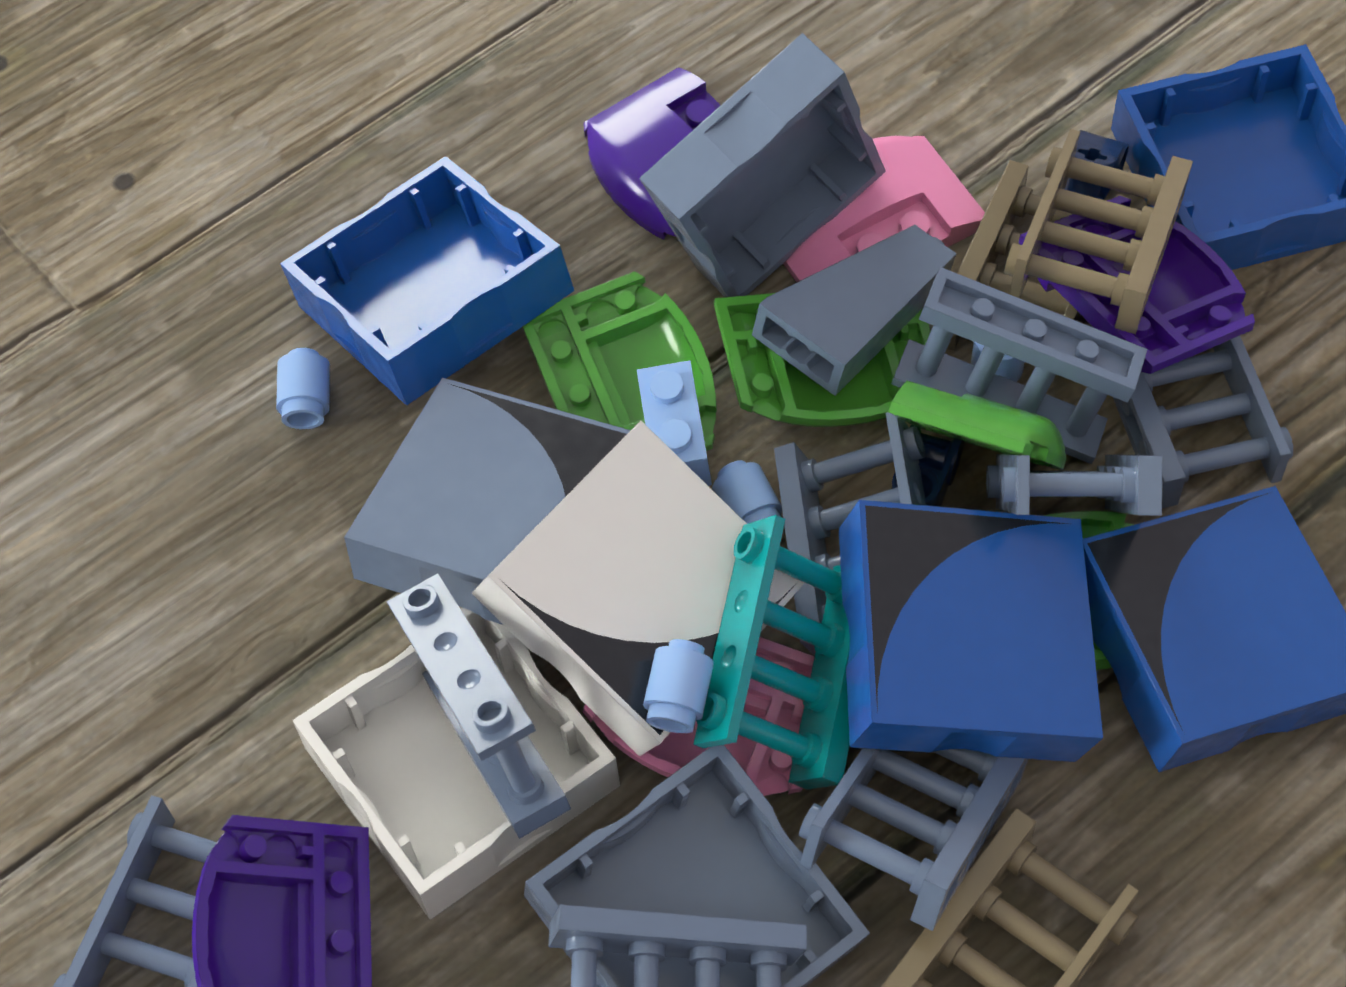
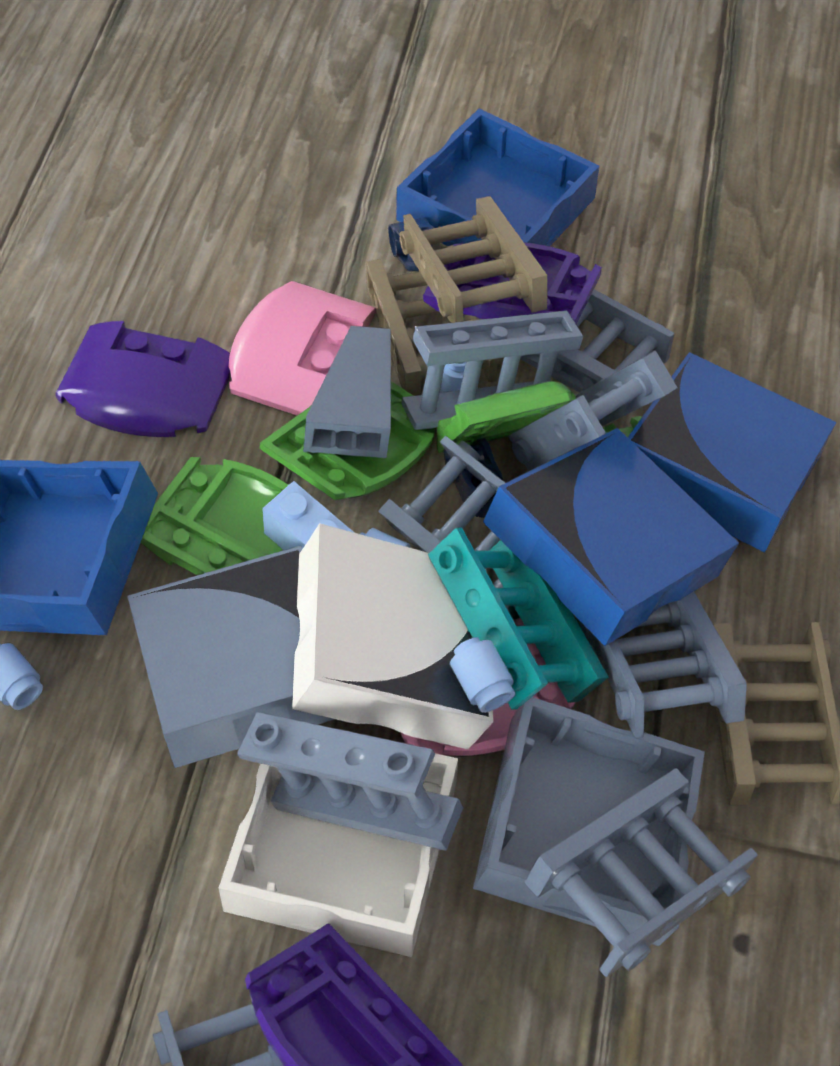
camera: 45 degrees left, 5 degrees down
sand blue tile [639,33,886,297] -> none

